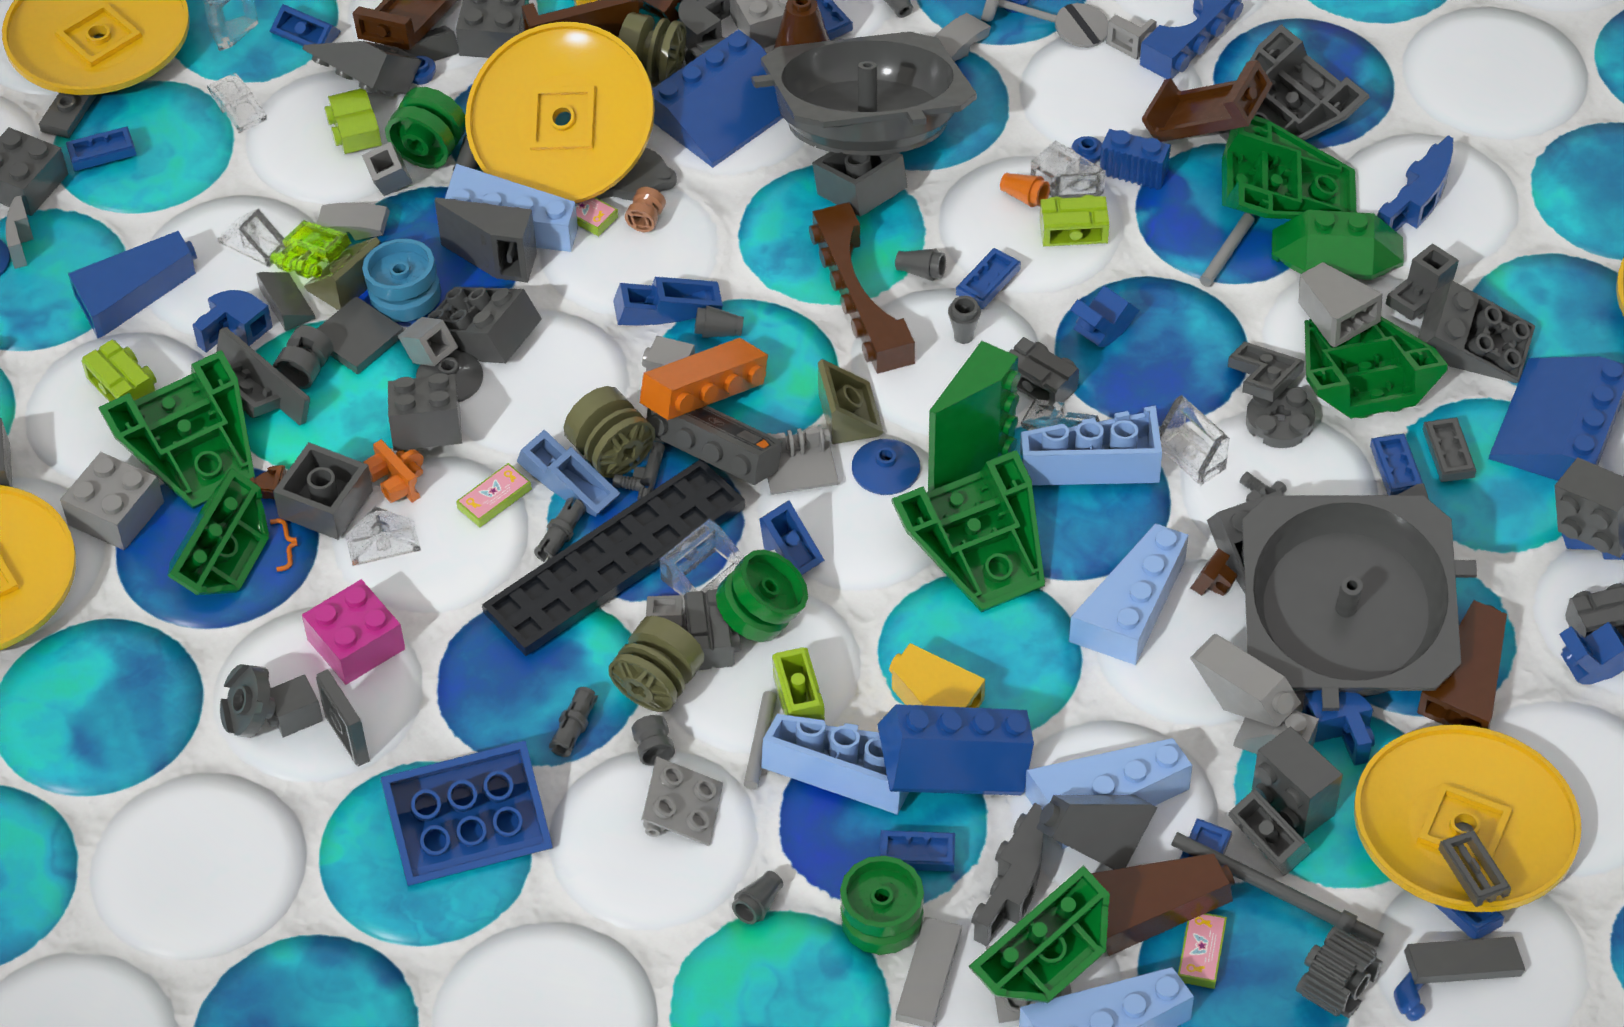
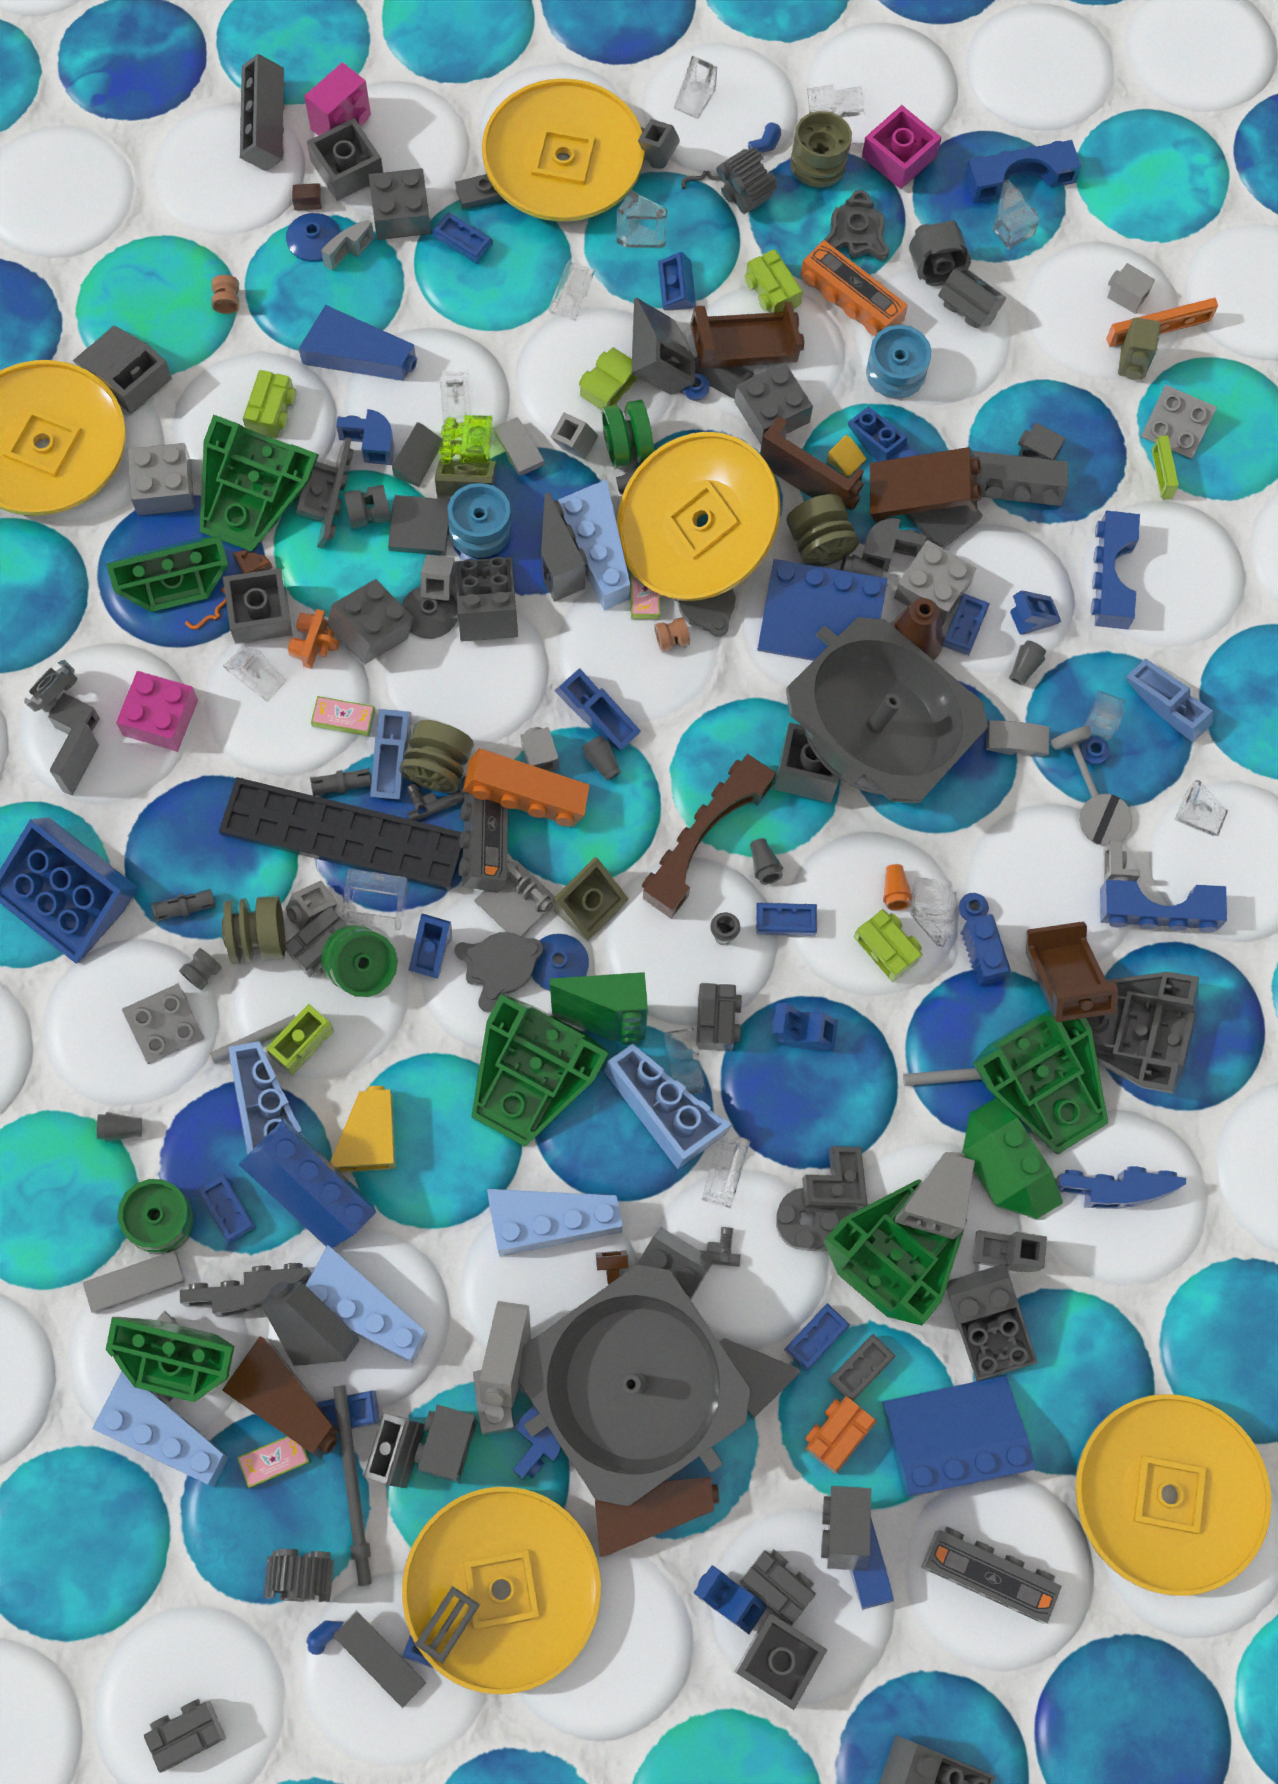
camera: 50 degrees right, 20 degrees up
none -> dark grey tile [454,932,543,1013]
none -> orange brick [804,1396,876,1474]

